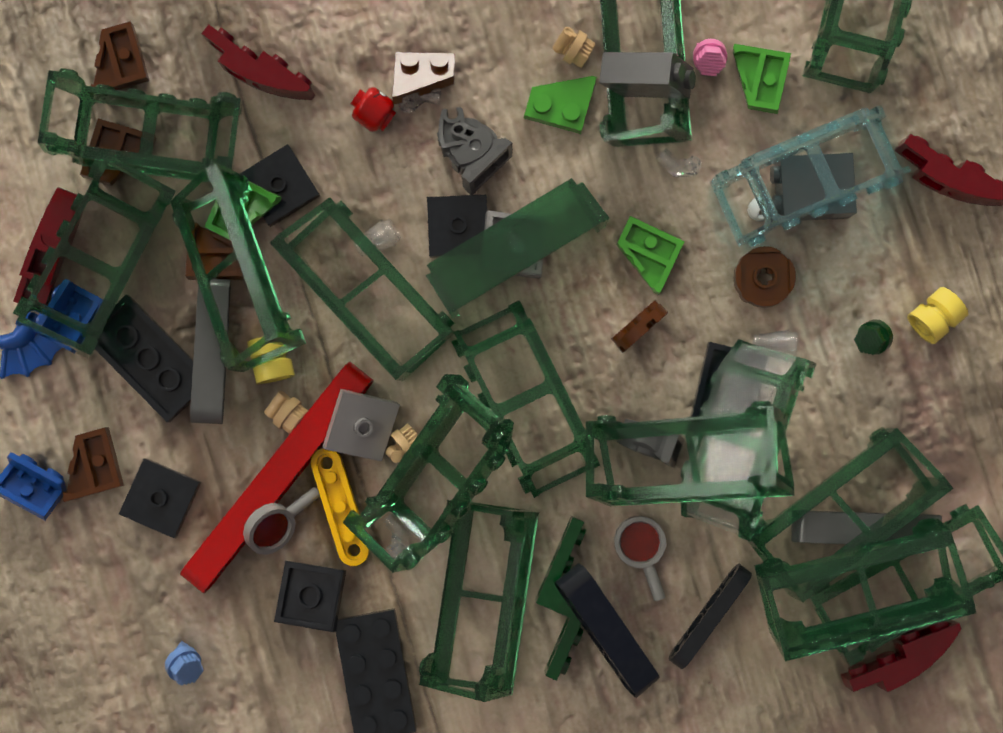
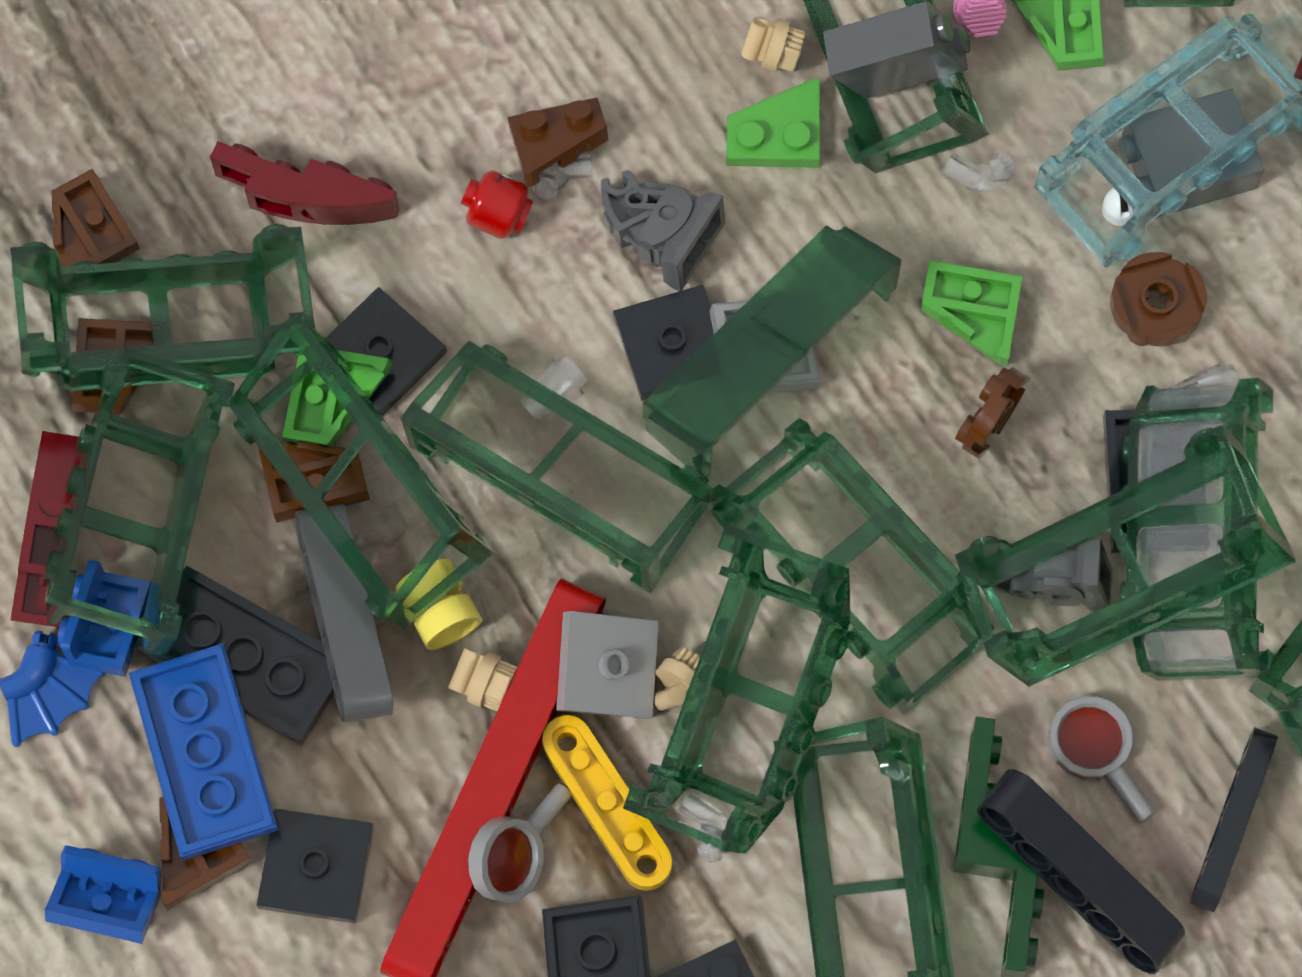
camera: 15 degrees left, 15 degrees down
none -> blue tile [129,643,279,861]

